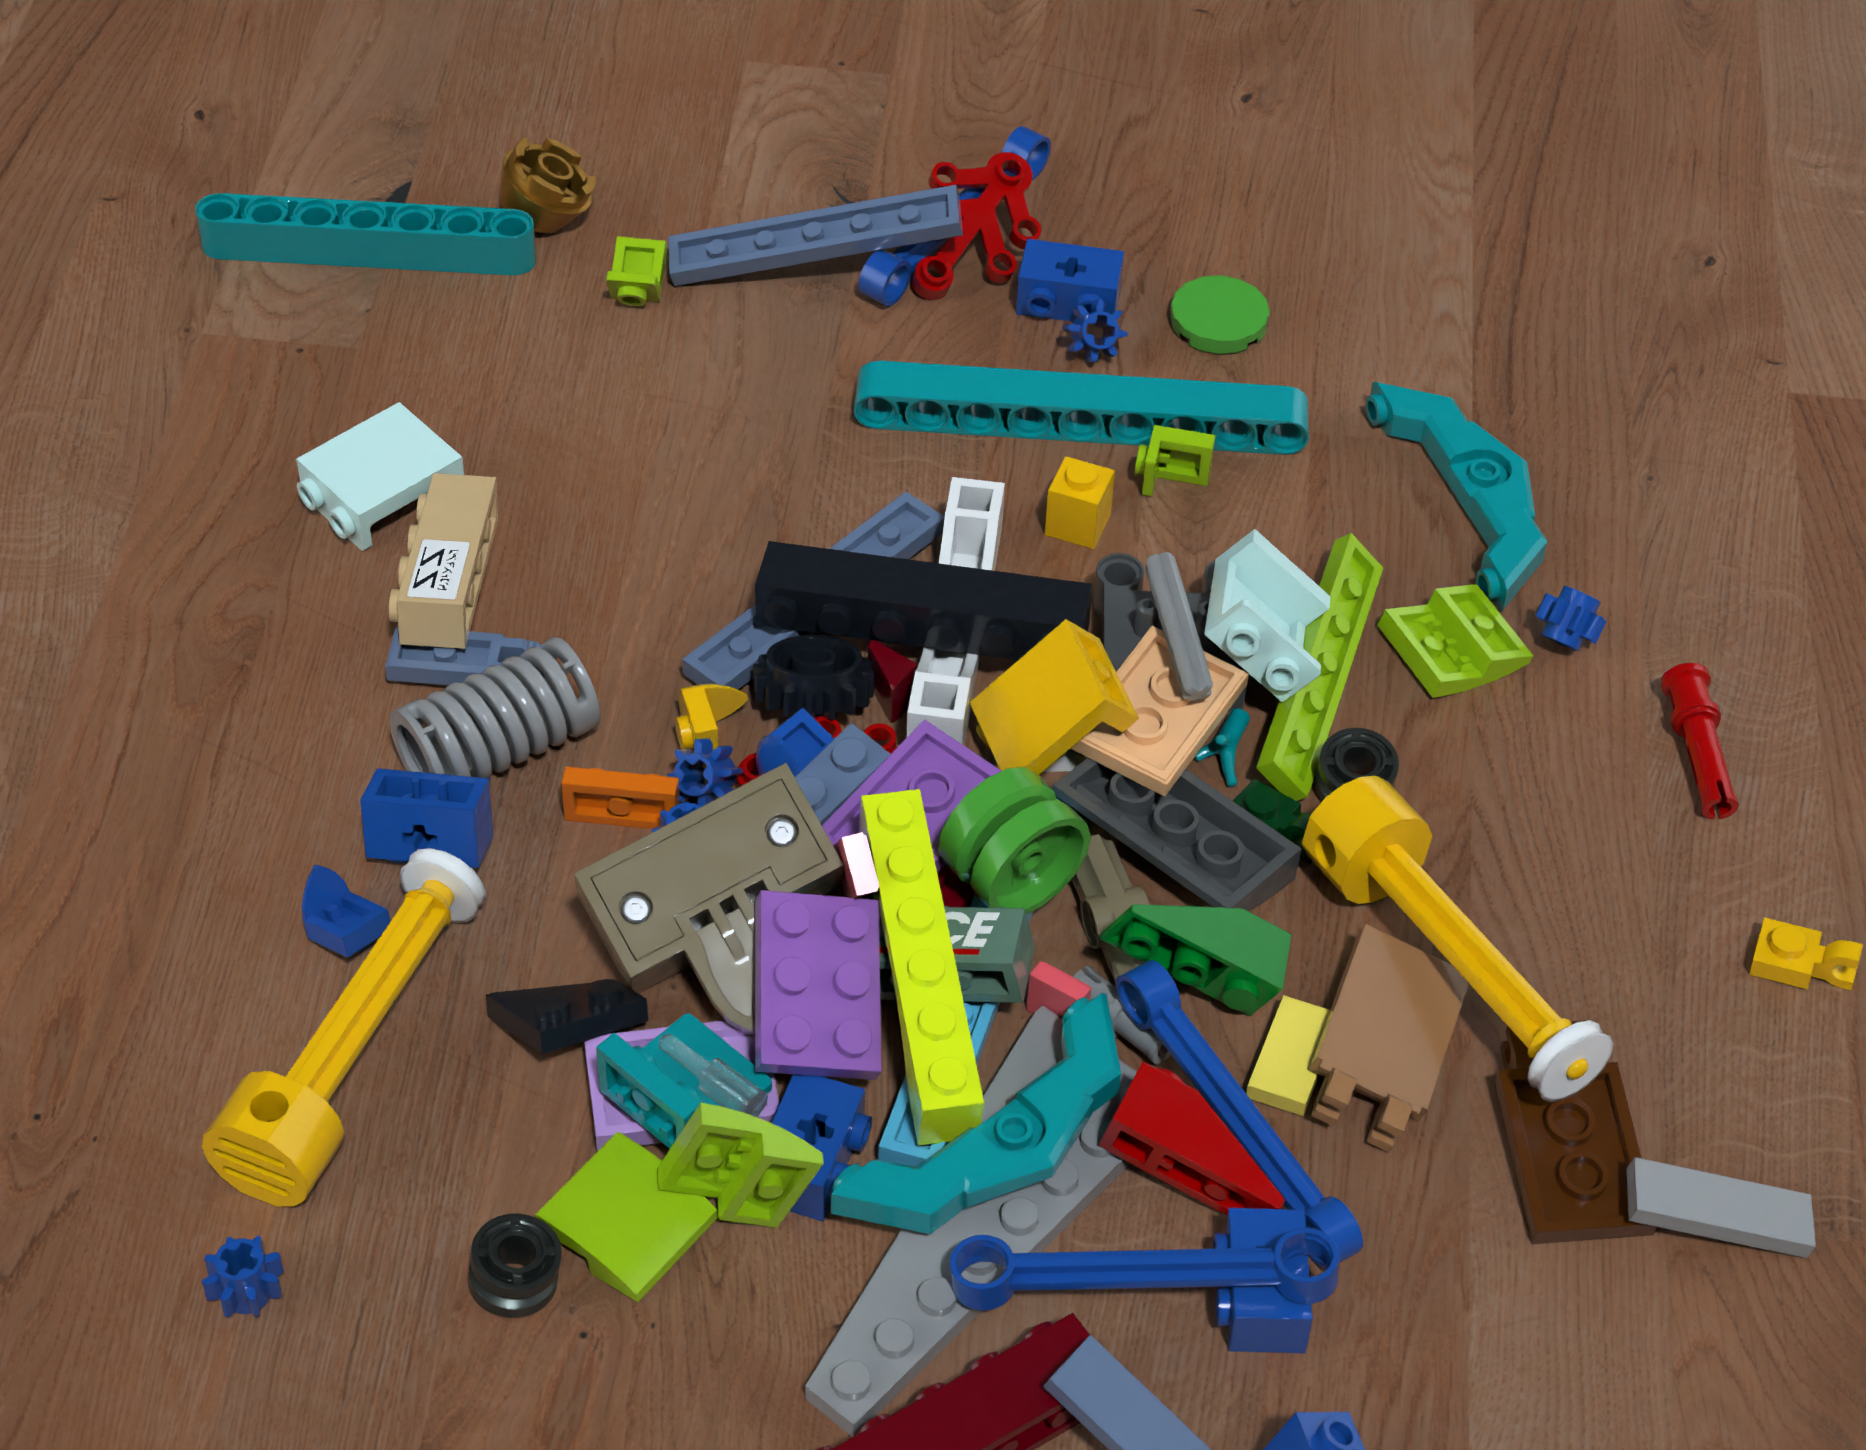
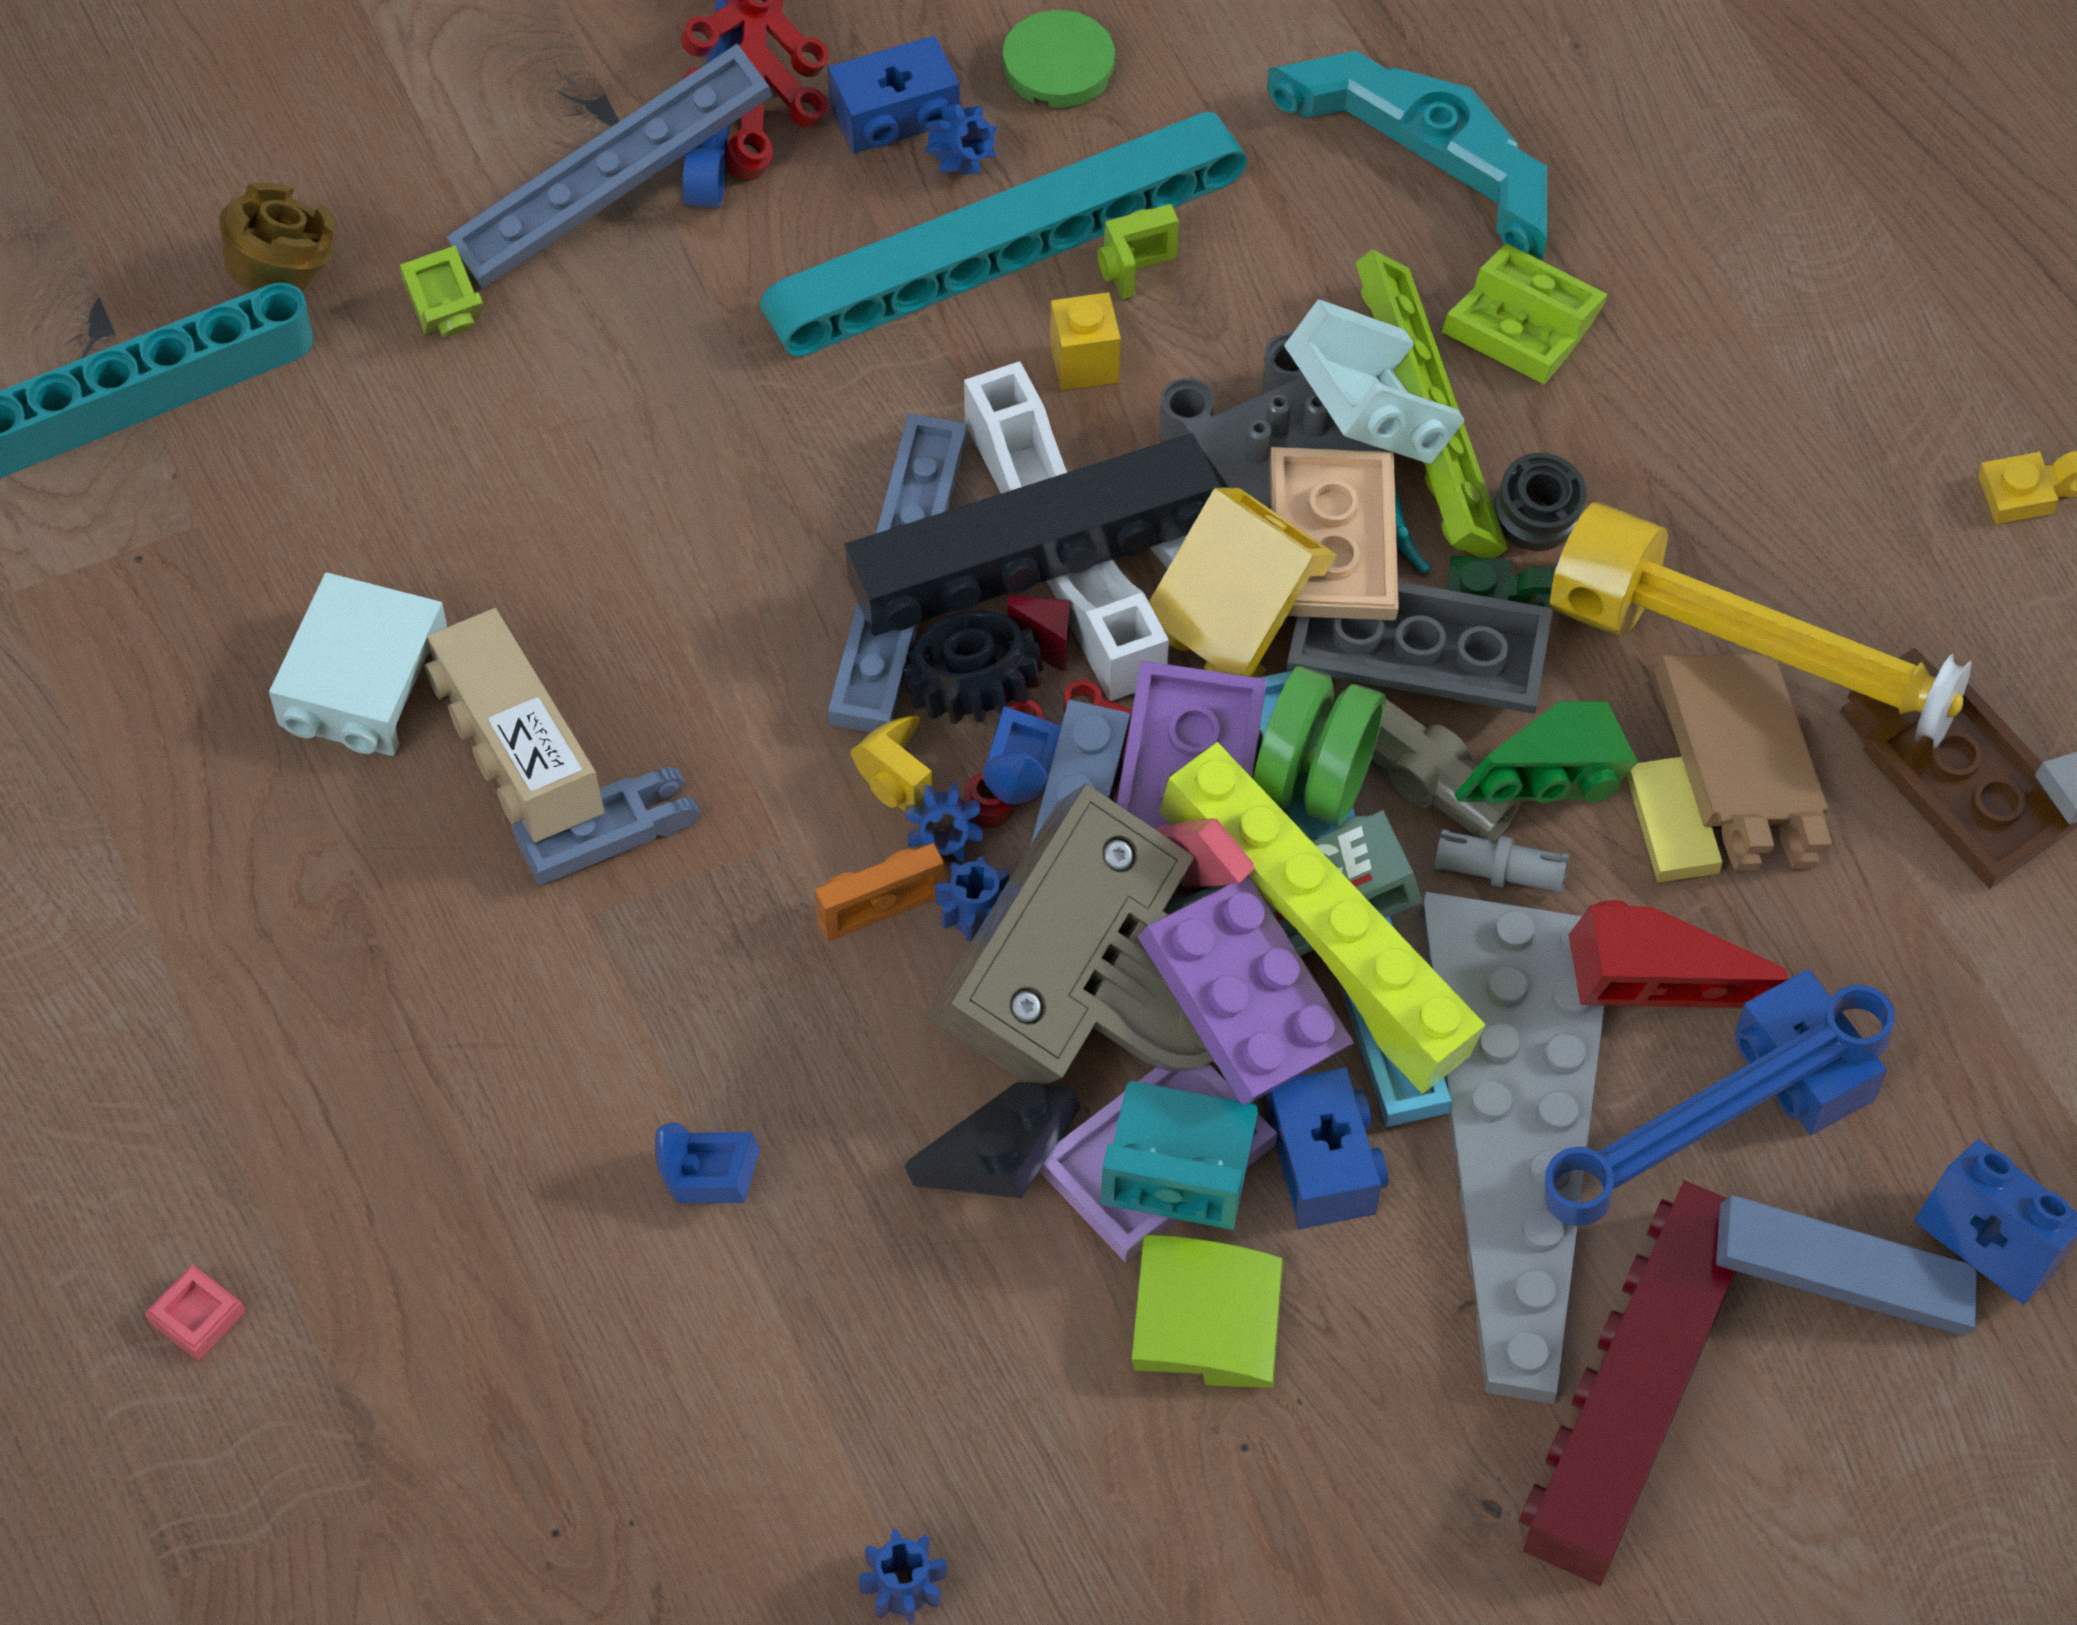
camera: 30 degrees left, 10 degrees up
yellow piece [201,848,486,1207] -> none
blue brick [360,768,494,868] -> none
light grey piece [389,637,601,778] -> none
pearl dark grey wheel [468,1213,562,1318] -> none
lime slope [657,1102,823,1228] -> none
clear axle [659,1034,768,1117] -> none
teal helmet [831,993,1121,1234] -> none
coral tile [1027,961,1092,1019] -> none
blue piece [1116,960,1363,1270] -> none
light grey axle [1145,552,1213,701] -> none
blue gear [1535,586,1606,651] -> none
red pin [1661,663,1739,819] -> none

